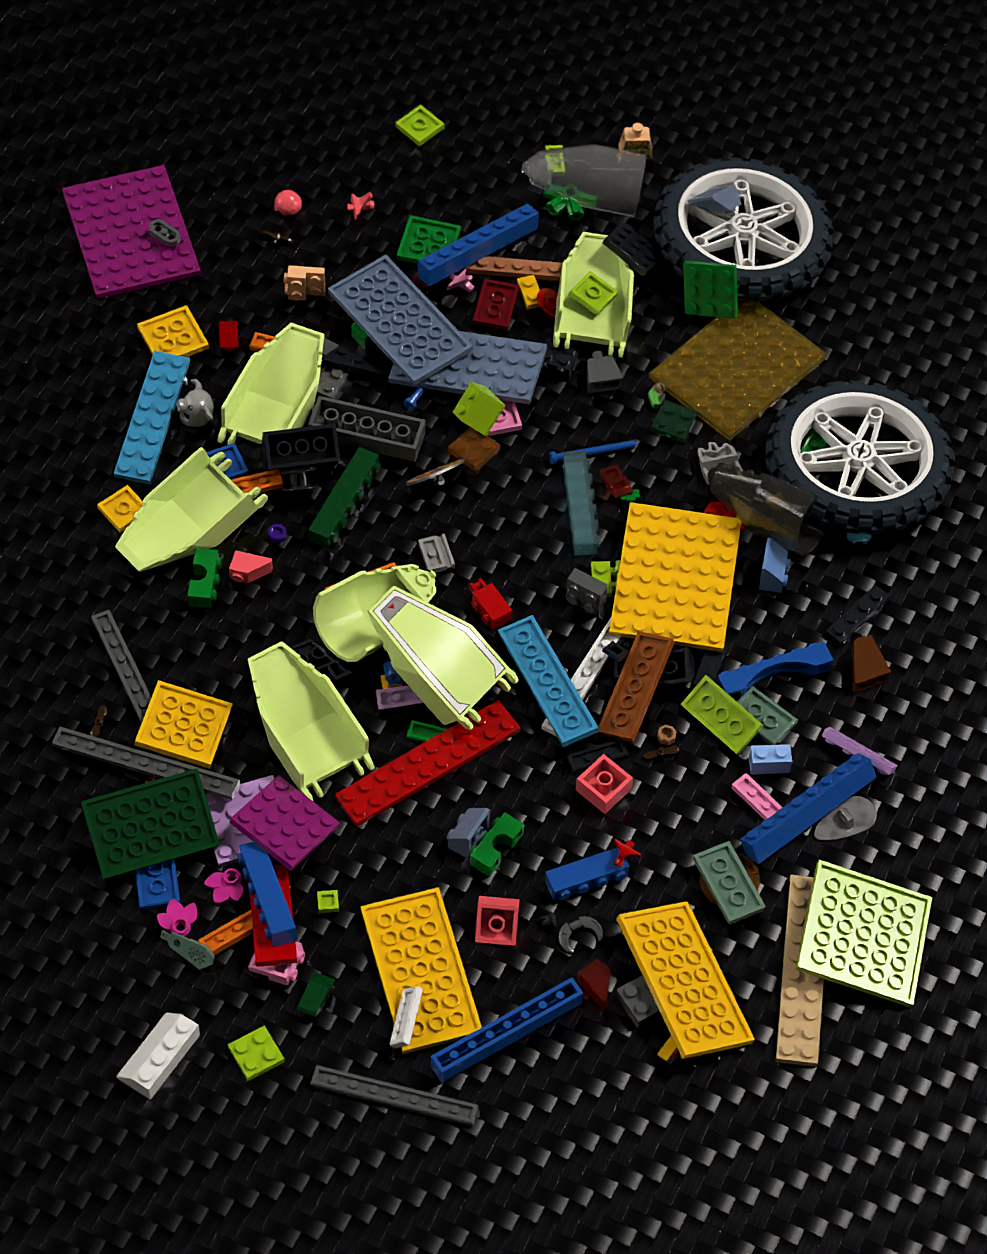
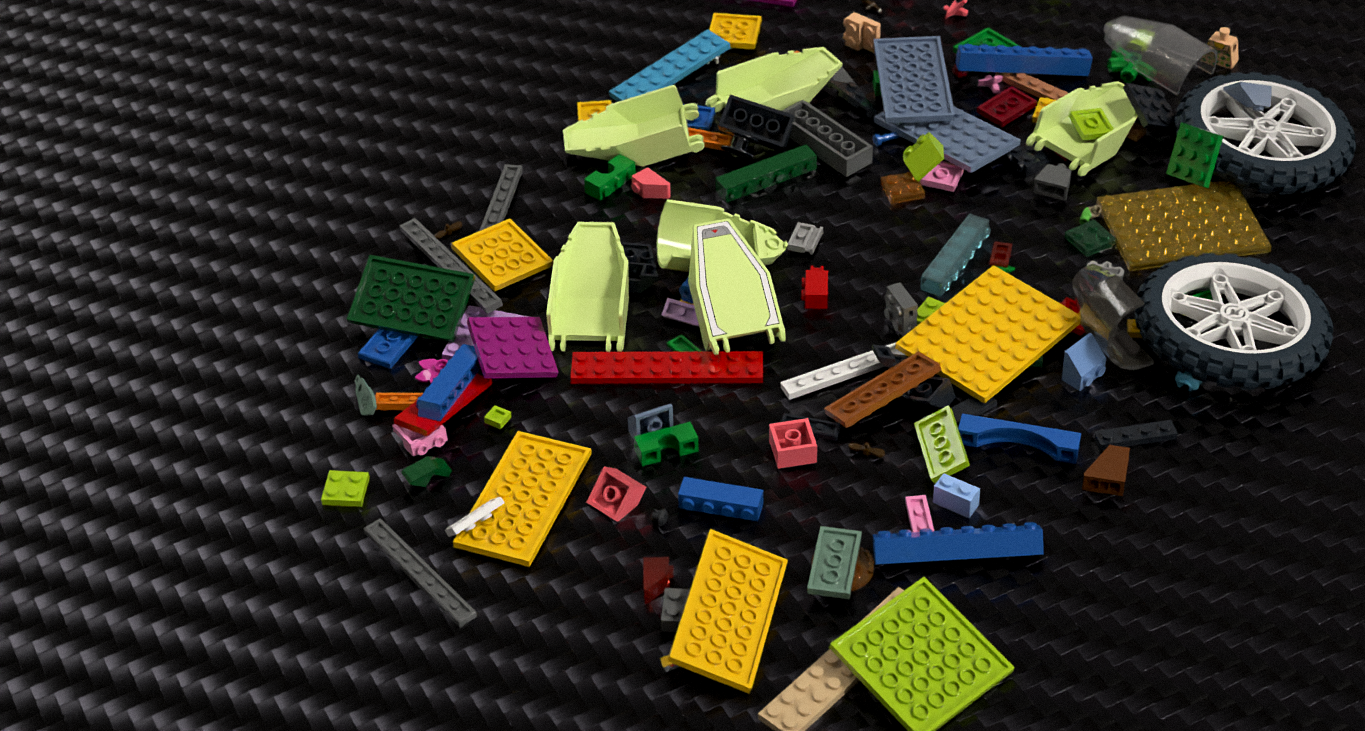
camera: 40 degrees right, 15 degrees down
white slope [116,1013,200,1100] -> none
dark pink plate [157,899,197,937] -> none
light grey piece [176,379,214,427] -> none
red slope [219,321,239,351] -> none
dark purple tile [268,524,287,543] -> none
flat silver plate [316,363,349,399] -> none
shield [406,459,465,486] -> none
blue brick [431,977,583,1083] -> none
dark azure plate [498,615,599,747] -> none
blue bar [549,440,637,465] -> none
dark grey piece [558,916,603,954] -> none
red piece [613,839,641,868] -> none
medium nougat tile [657,725,677,745] -> none
sand green tile [737,686,798,745] -> none
flat silver shield [814,796,877,841] -> none
lavender plate [822,727,897,775] -> none

